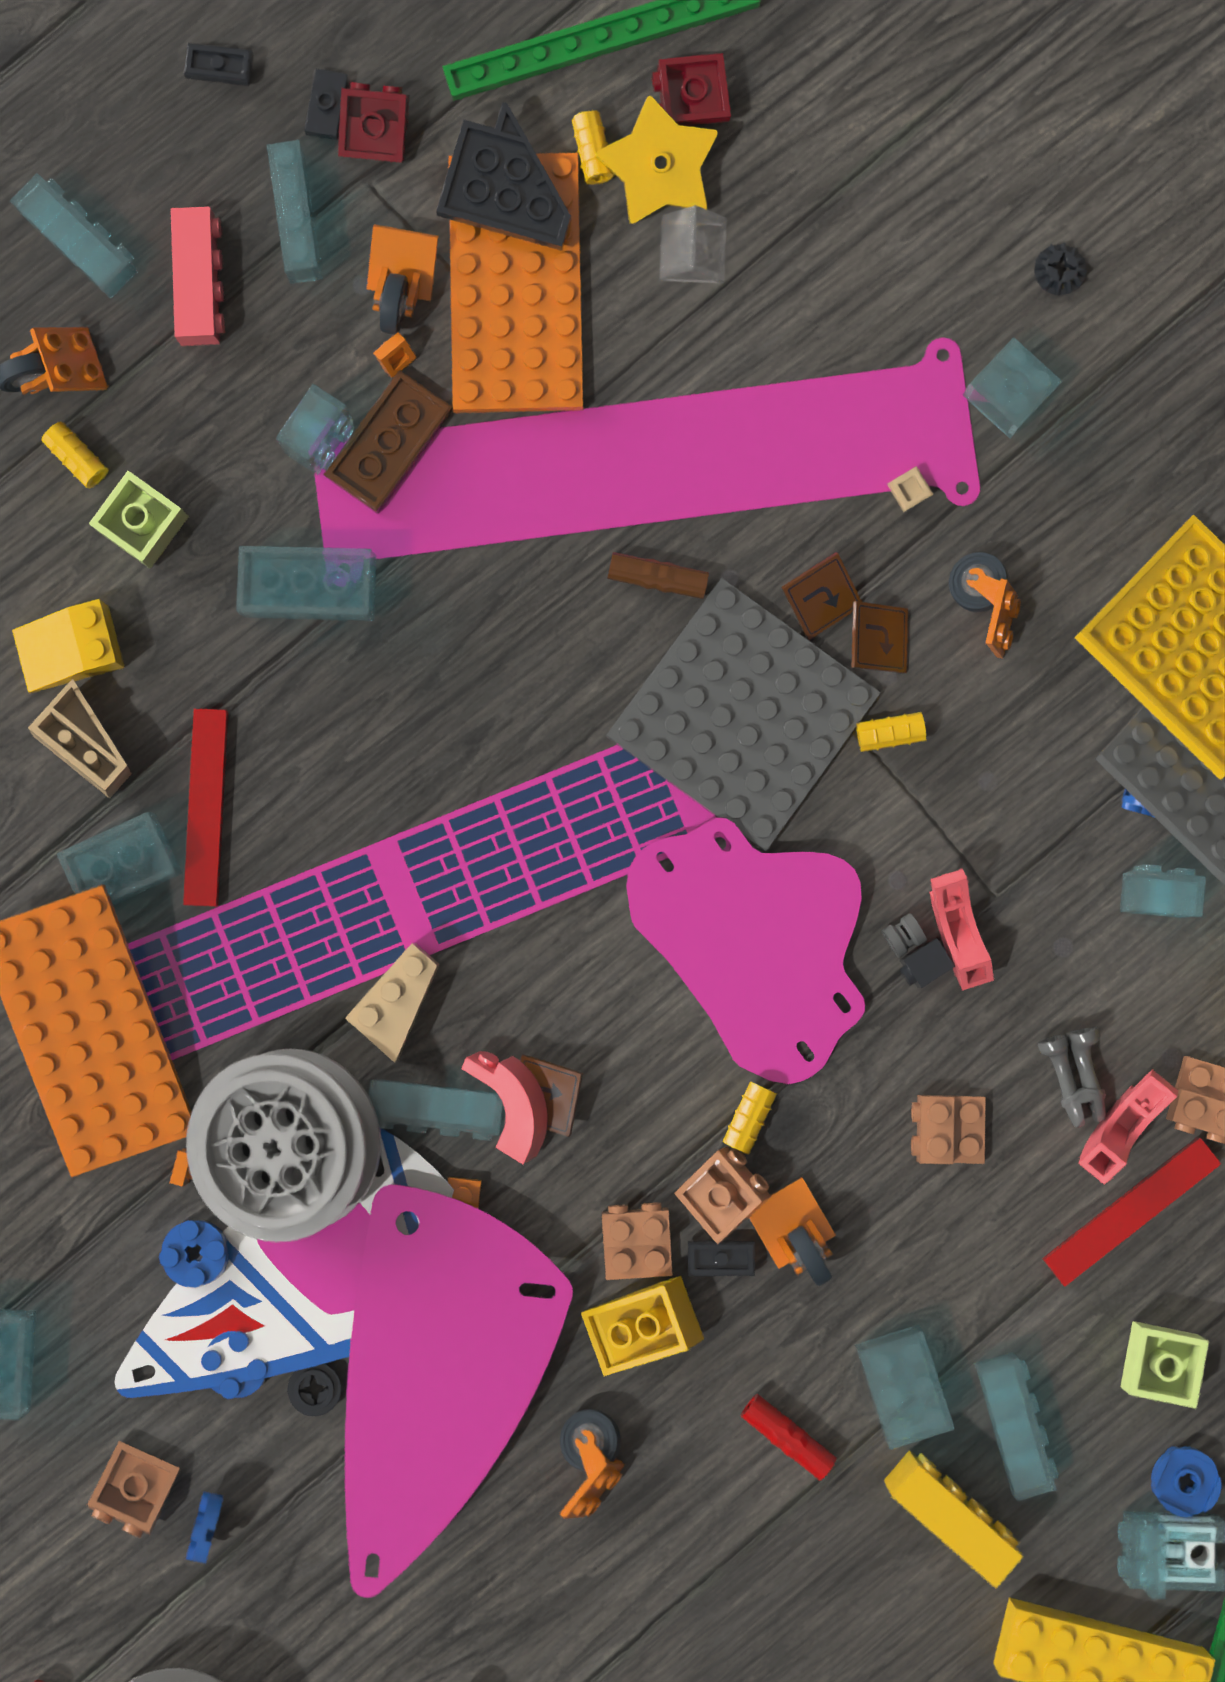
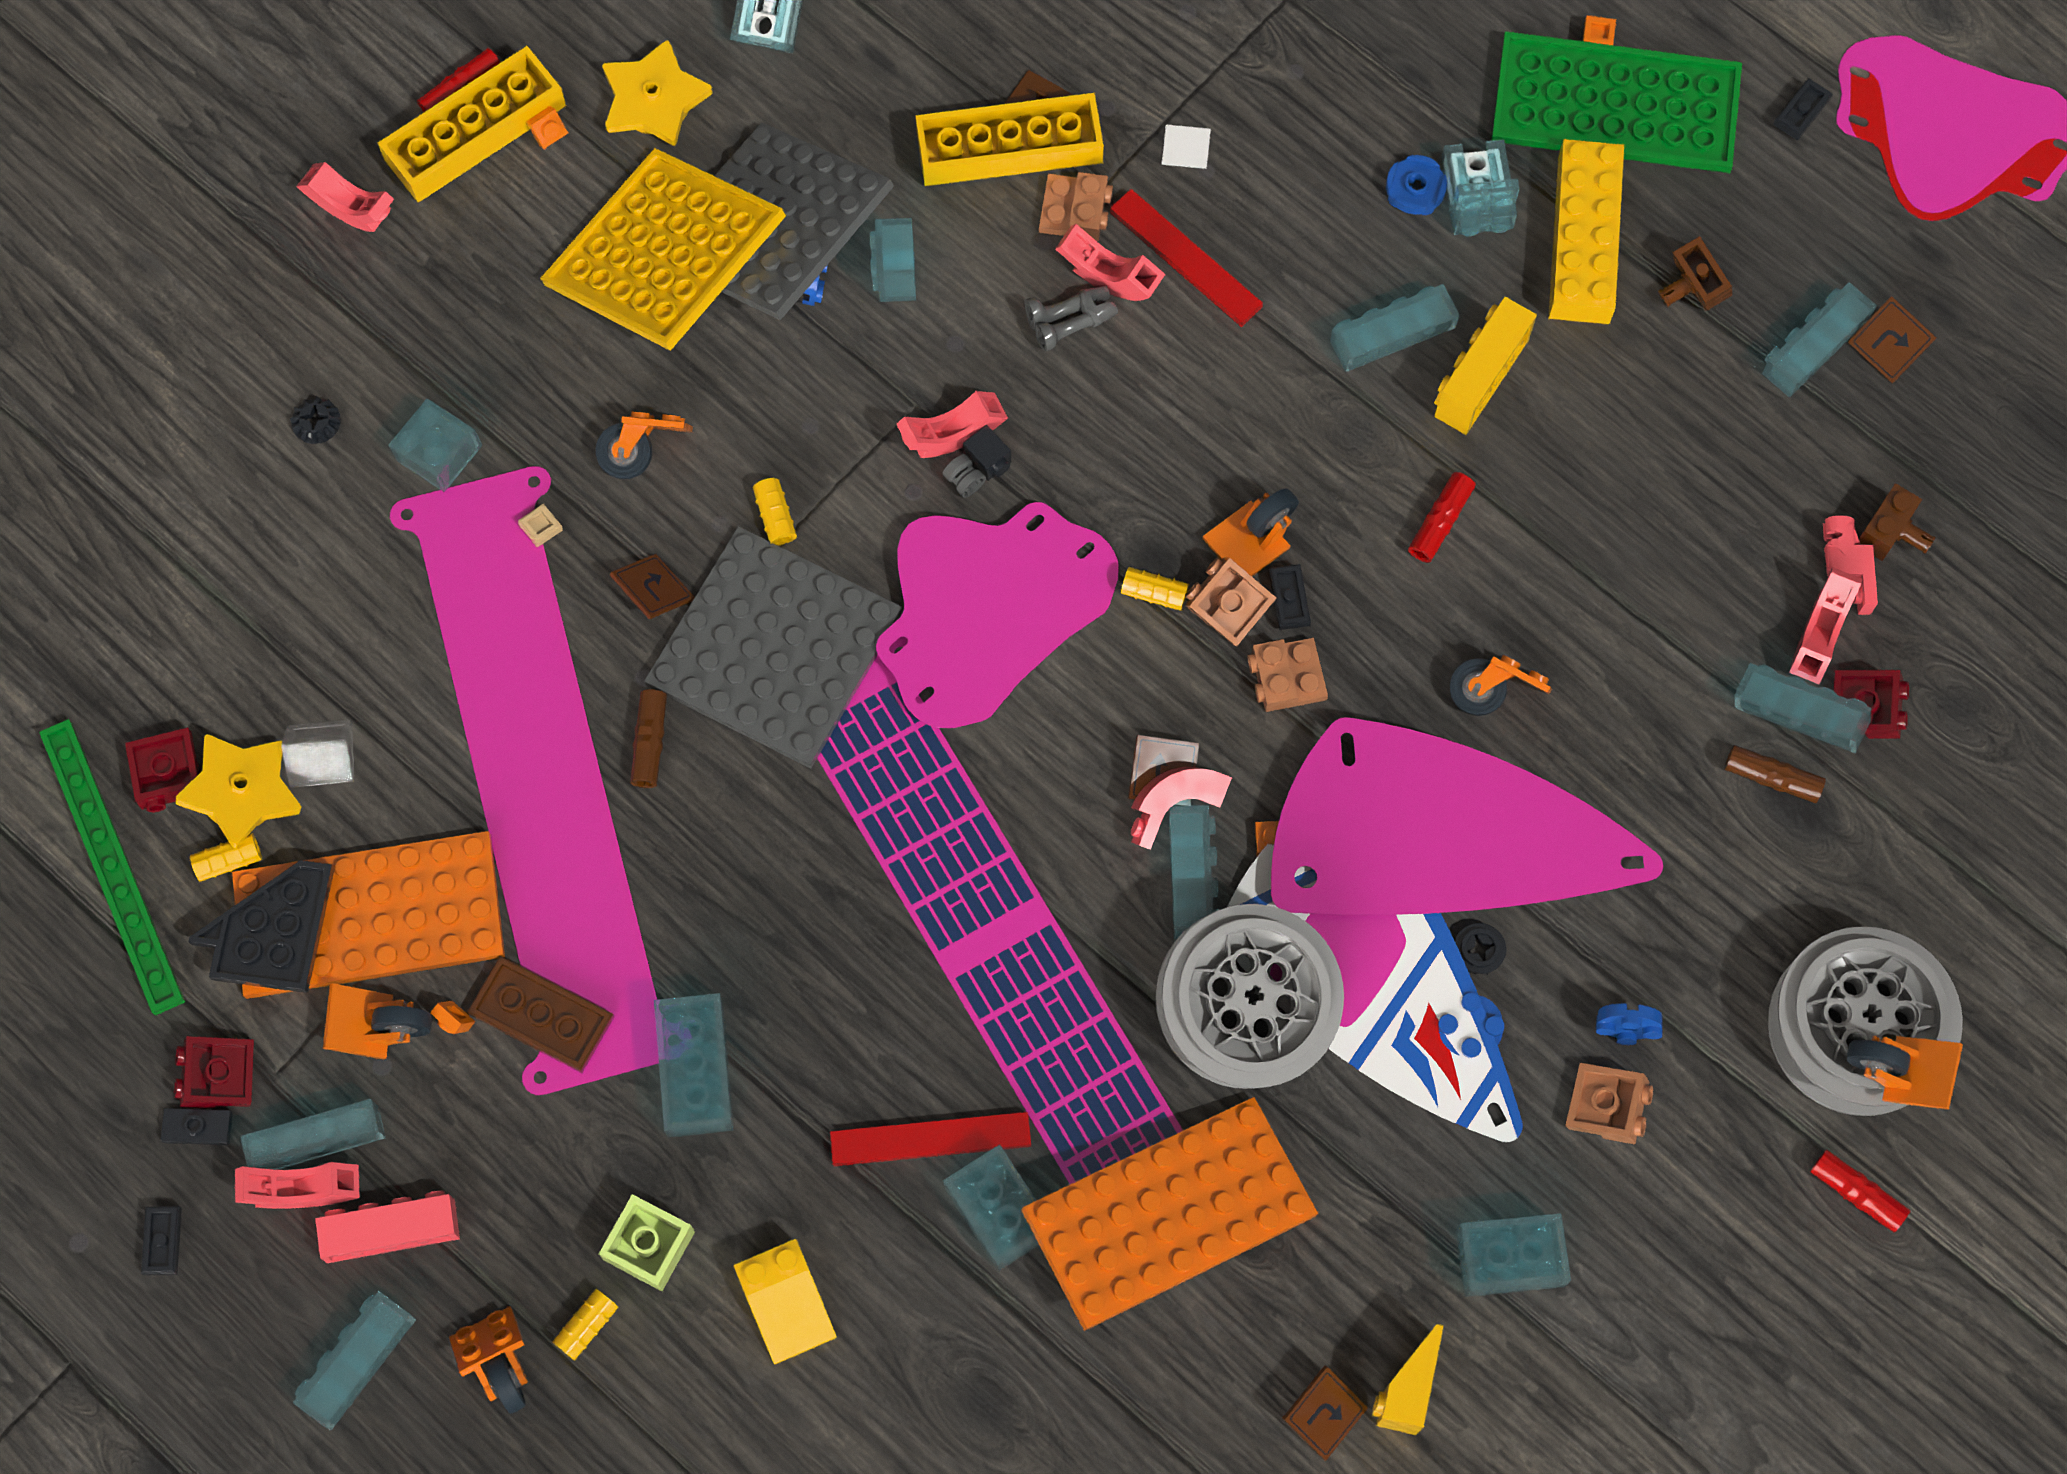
camera: 100 degrees left, 15 degrees down
tan wedge [28,678,131,798] -> none
blue plate [159,1220,229,1288] -> none
orange plate [170,1148,193,1187] -> none
clear light blue brick [276,384,354,475] -> none
tan wedge [345,943,440,1062] -> none
yellow slope [581,1276,704,1376] -> none
reddish brown piece [851,601,908,674] -> none
clear light blue brick [855,1325,955,1450] -> none
nougat plate [911,1095,986,1164] -> none
yellowish green brick [1120,1321,1209,1408] -> none
none -> coral arch [235,1162,359,1209]

